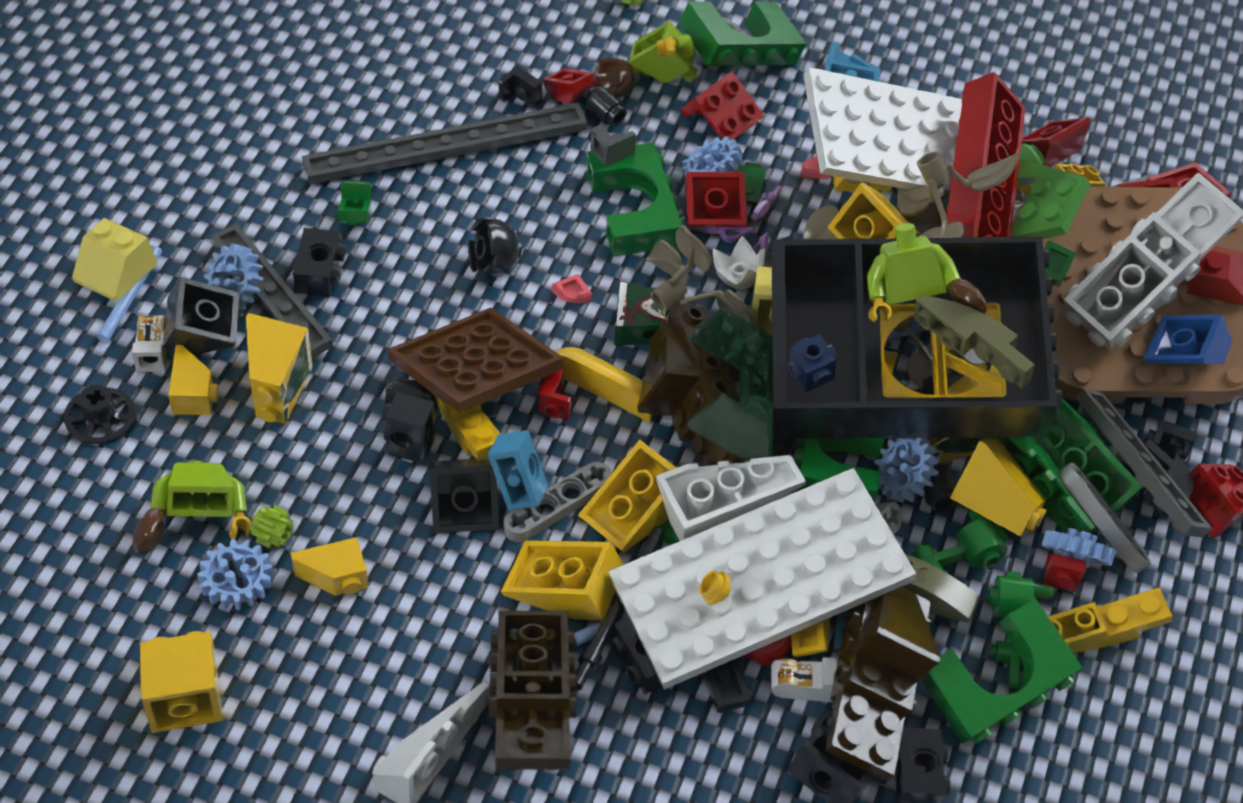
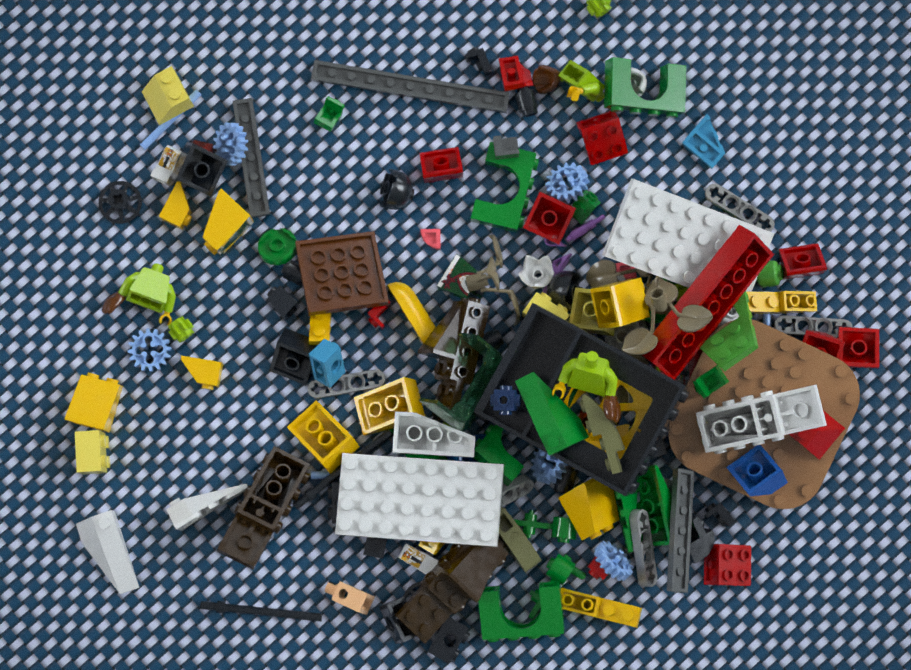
camera: 35 degrees right, 30 degrees up
black brick [293,228,346,296] -> none
yellow plate [699,571,731,605] -> none
none -> light yellow brick [75,430,110,475]
none -> green tile [258,228,297,265]
none -> light nougat torso [325,581,375,615]
none -> red slope [419,147,463,183]
none -> green wedge [515,372,589,456]

